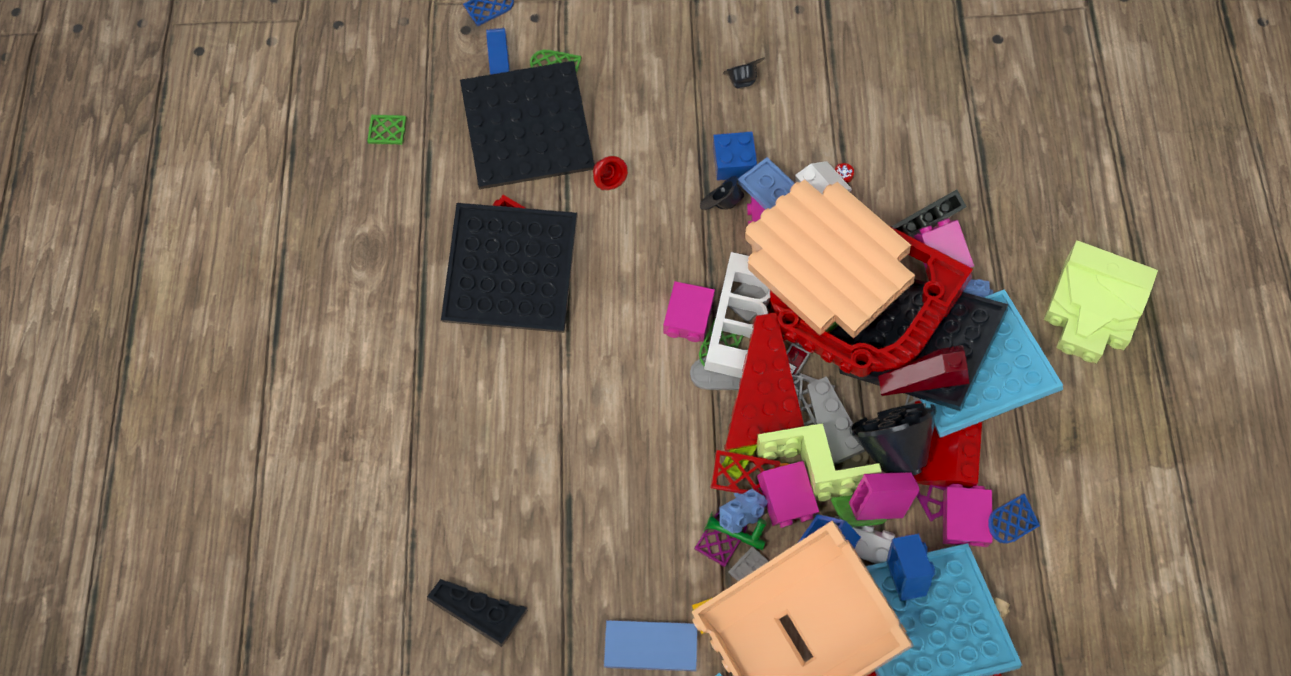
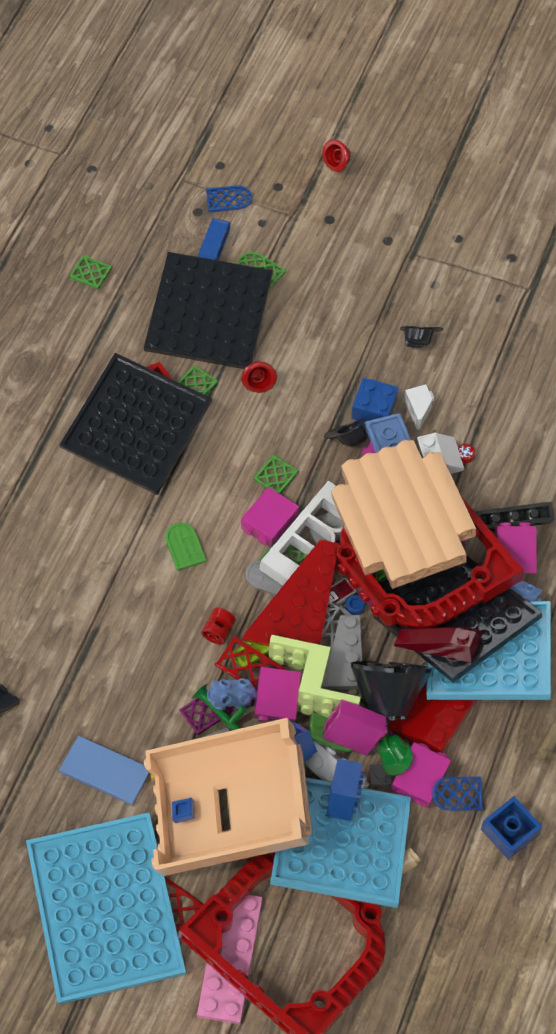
camera: 20 degrees right, 5 degrees down
none -> bright green window [165,523,206,571]
none -> blue tile [172,797,195,823]
none -> bright green window [178,365,218,395]
none -> red wheel [201,607,236,645]
none -> bright green window [253,455,299,494]
none -> blue tile [346,595,365,615]
none -> dark grey plate [369,764,391,787]
none -> green piece [377,734,413,776]
none -> white slope [404,384,434,430]
none -> blue brick [481,796,543,860]

